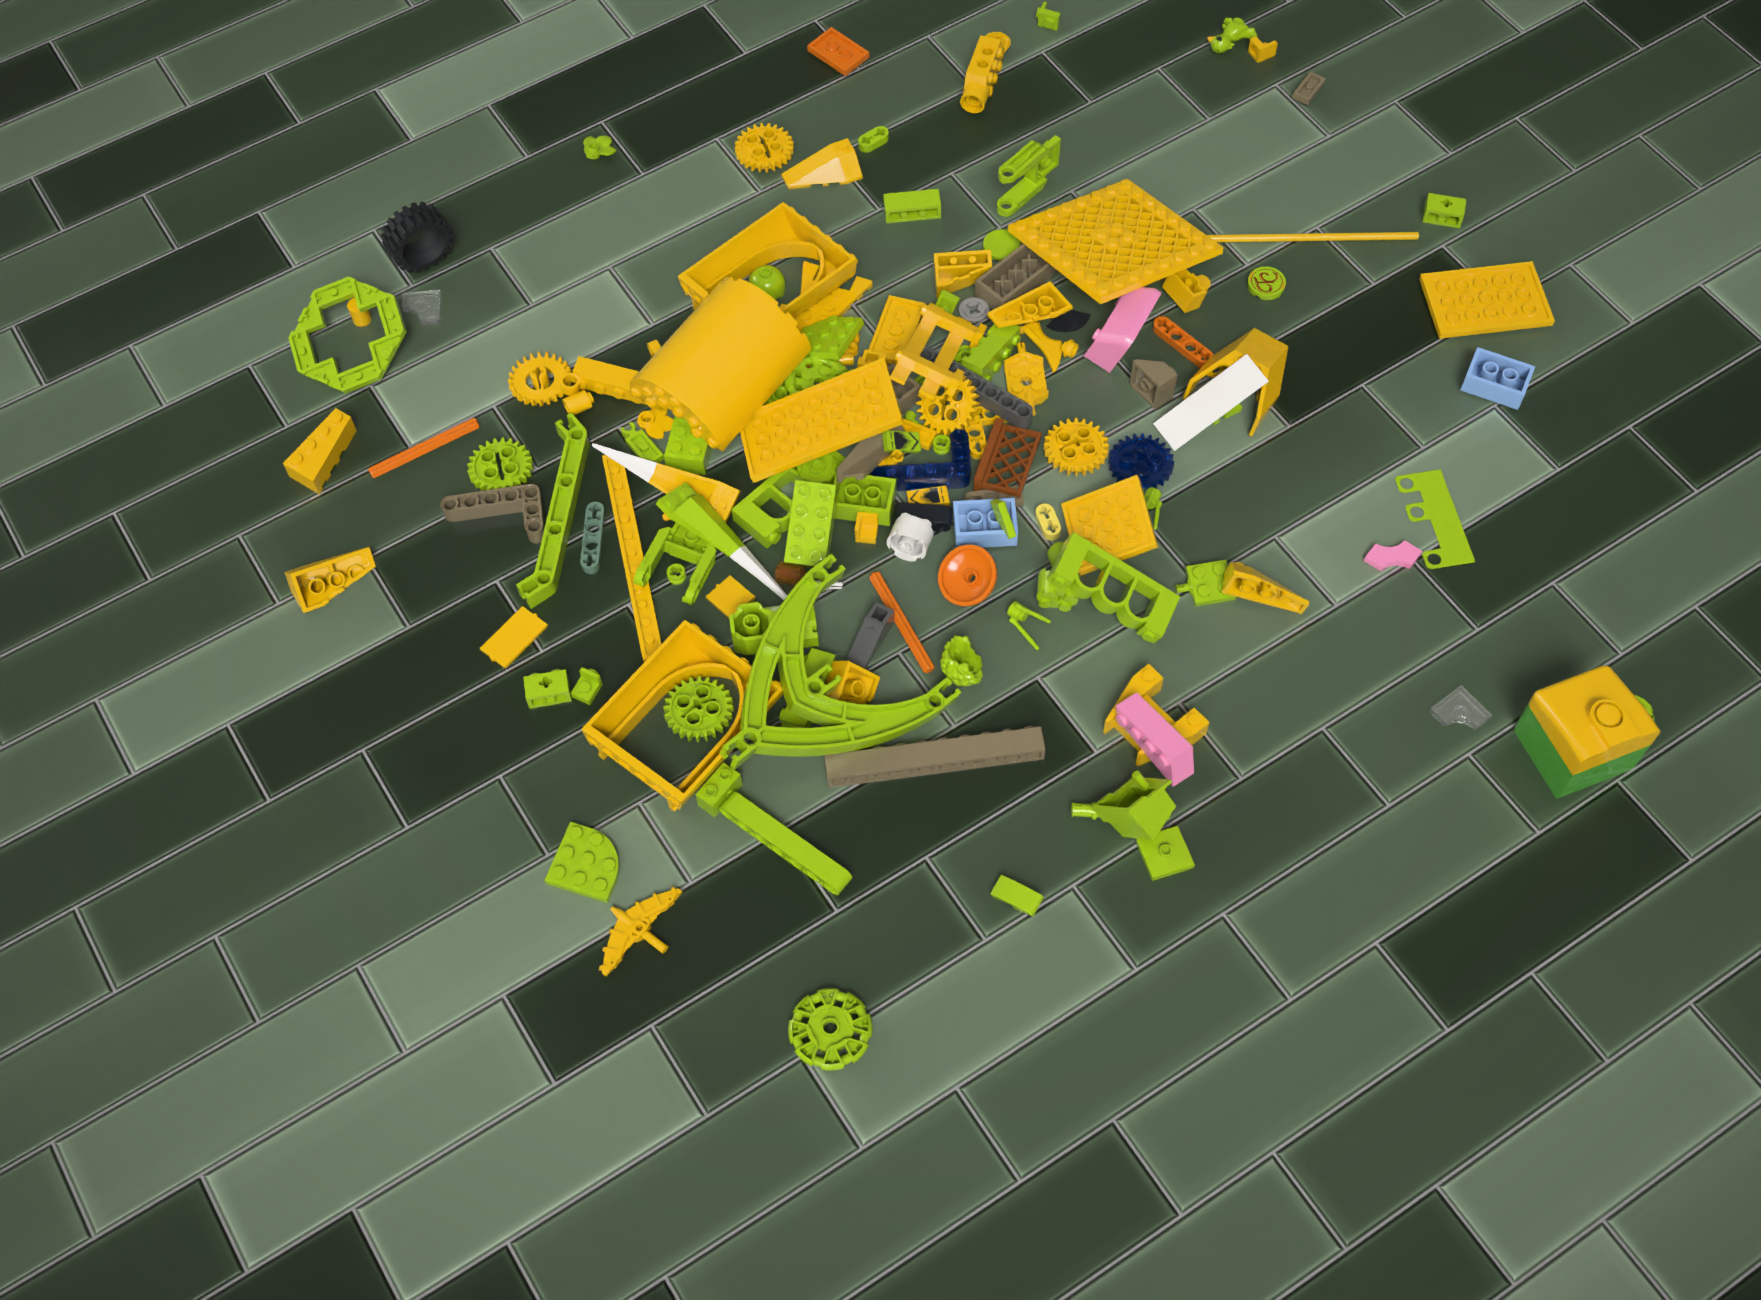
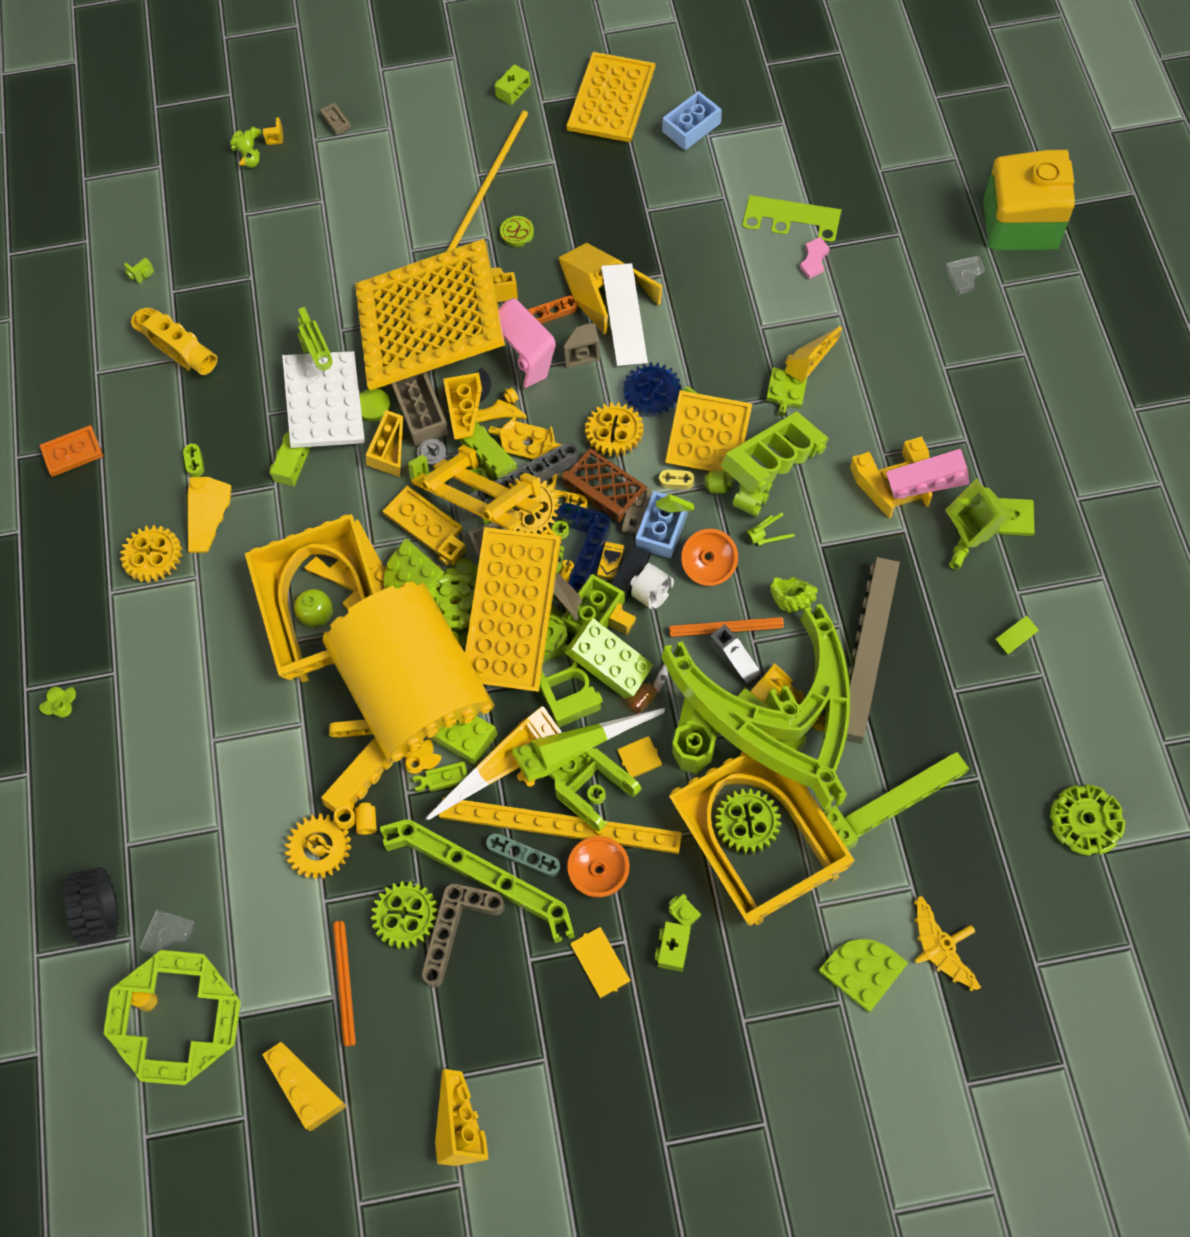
camera: 65 degrees left, 5 degrees up
none -> white plate [282,351,364,448]
none -> orange dish [568,836,629,898]

